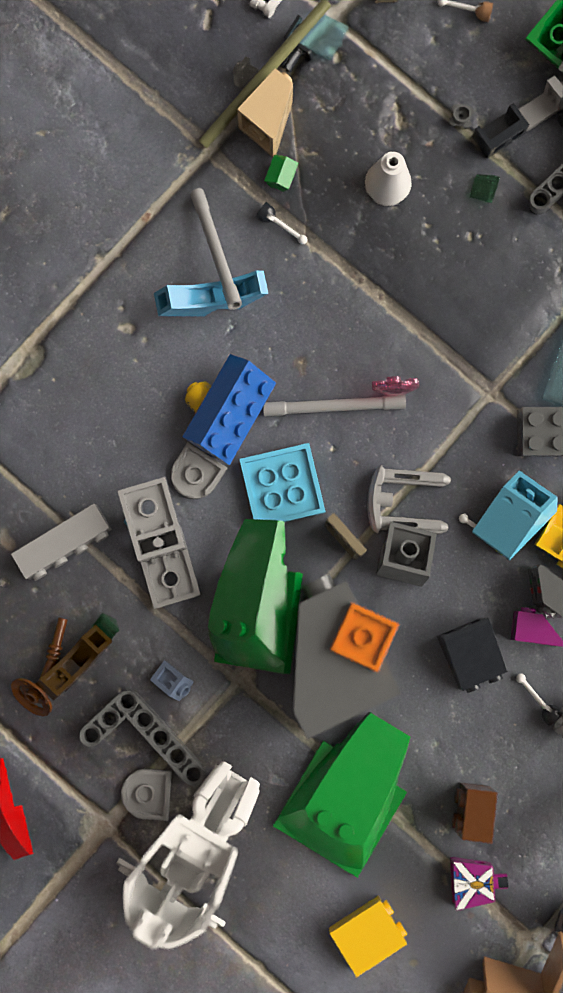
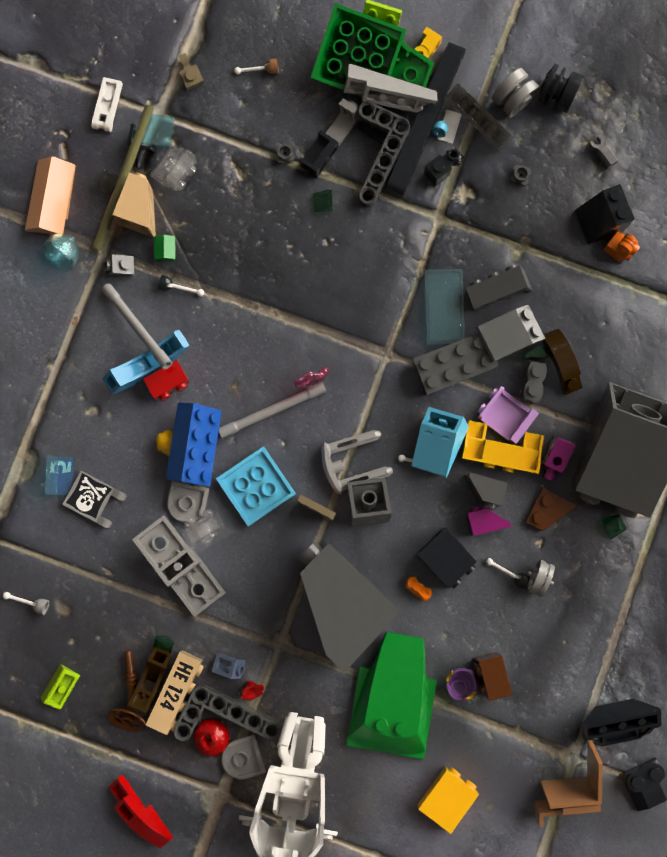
camera: 20 degrees left, 0 degrees up
light grey brick [11,503,112,581] -> none
green wedge [208,519,303,674] -> none
orange tile [330,602,399,672] -> none
white cone [365,152,411,206] -> none
torso [450,857,508,910] -> none
none -> light nougat slope [25,156,76,236]
none -> clear light blue cylinder [40,233,80,271]
none -> clear light blue panel [45,456,75,496]
none -> flag [62,471,127,528]
none -> bracket [103,254,134,277]
none -> red brick [143,360,190,401]
none -> tan brick [146,650,204,735]
none -> clear brick [150,146,197,192]
none -> clear brick [181,509,231,554]
none -> red hair [193,719,230,757]
none -> red plant [241,681,264,700]
none -> orange piece [405,576,432,601]
none -> medium lavender hair [445,668,478,702]

